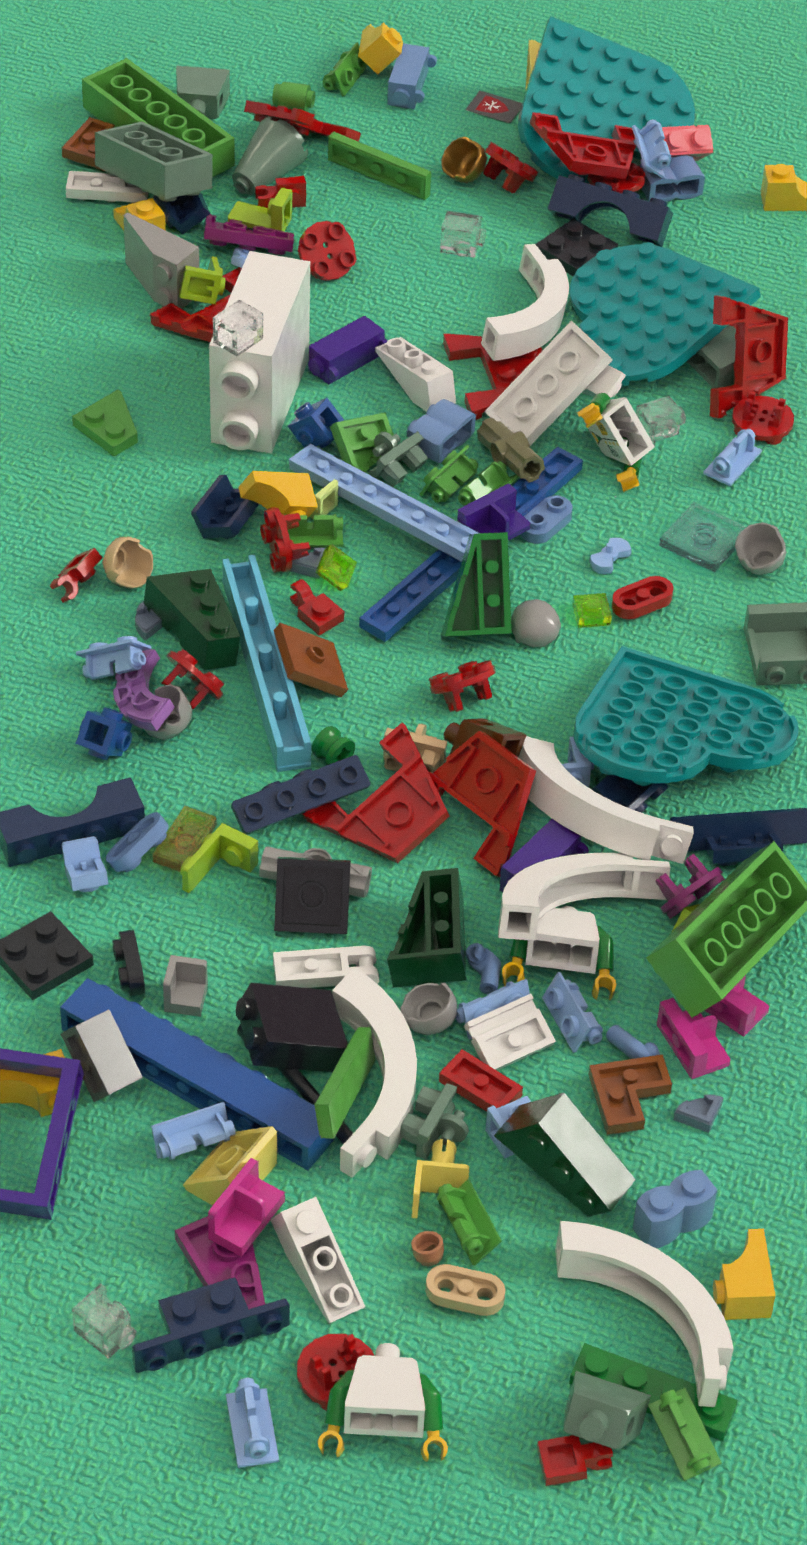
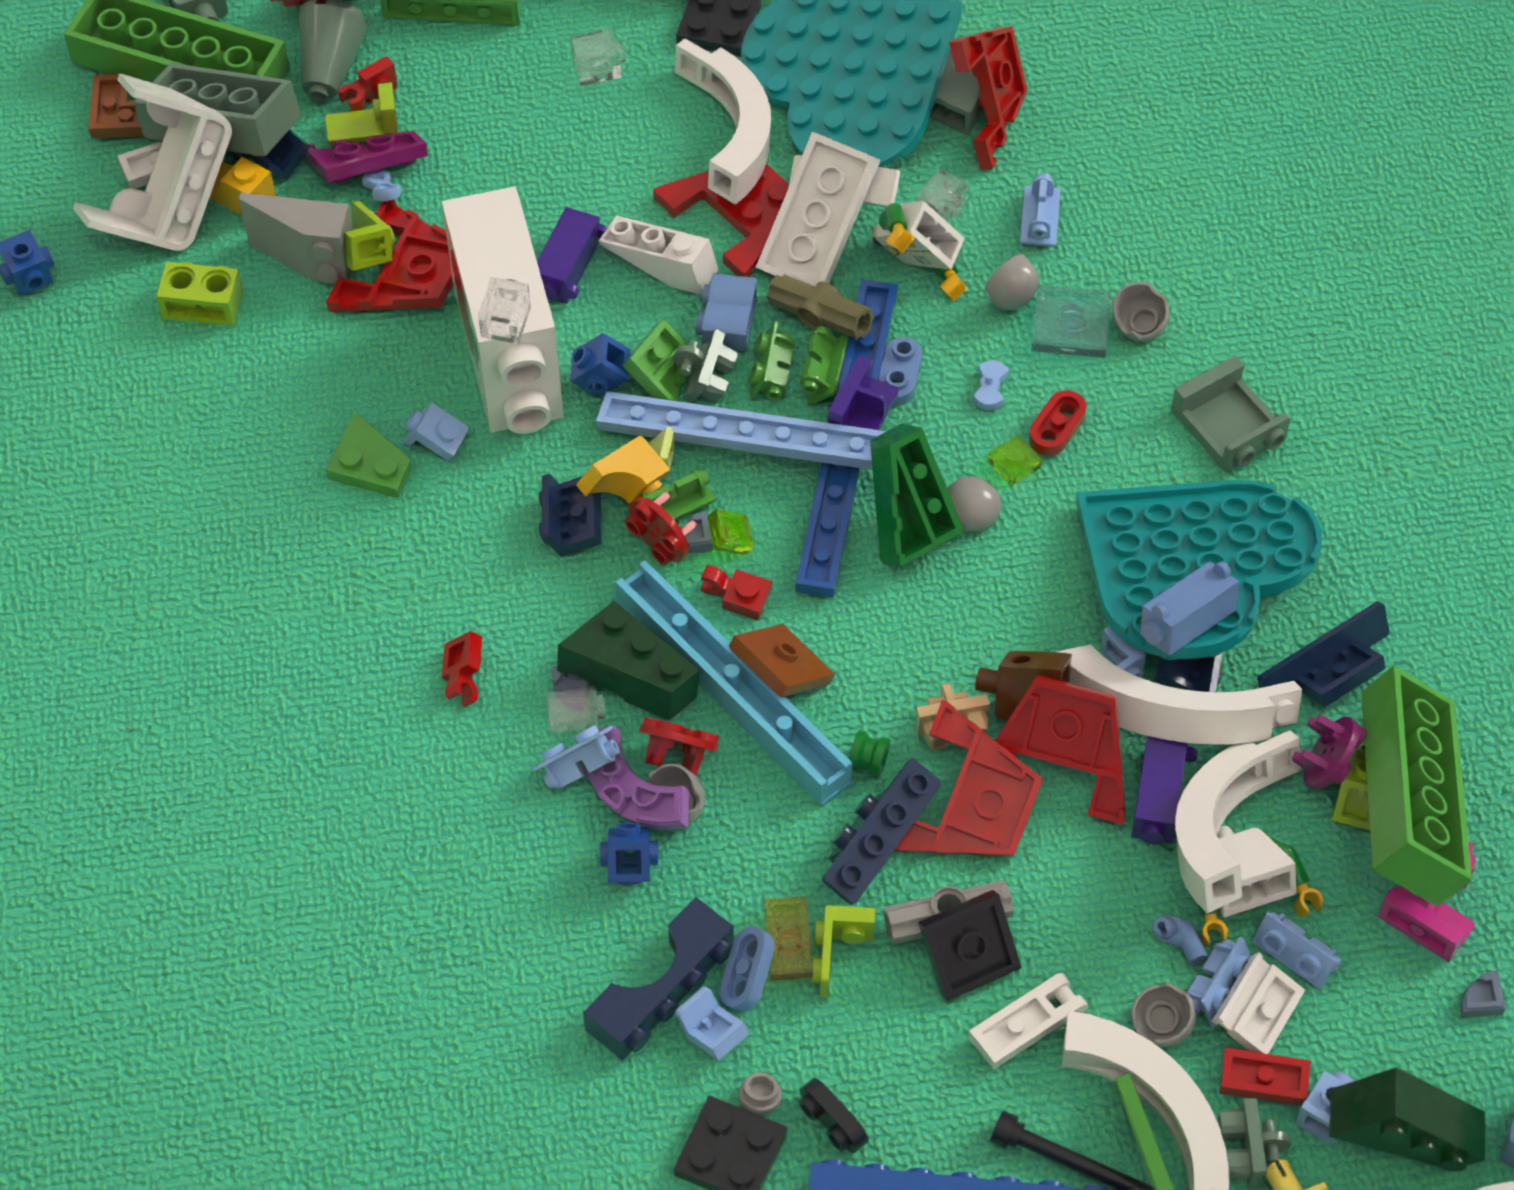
camera: 25 degrees left, 10 degrees up
tan hair [102,536,153,589] -> none
light grey panel [163,955,208,1017] -> none
black brick [236,983,348,1072] -> none
red plate [298,221,357,281] -> none
dark green wedge [387,868,466,987] -> none
red plate [429,660,496,712] -> none
dark orange plate [588,1054,672,1135] -> none
medium blue arm [606,1025,660,1059] -> none
red plate [732,390,794,445] -> none
none -> white windscreen [73,73,232,251]
none -> lime brick [156,262,243,326]
none -> light blue bracket [402,403,469,461]
none -> clear brick [547,686,606,733]
none -> light grey plate [739,1073,782,1114]
none -> light grey hair [985,254,1039,310]
none -> medium blue brick [1140,561,1239,656]

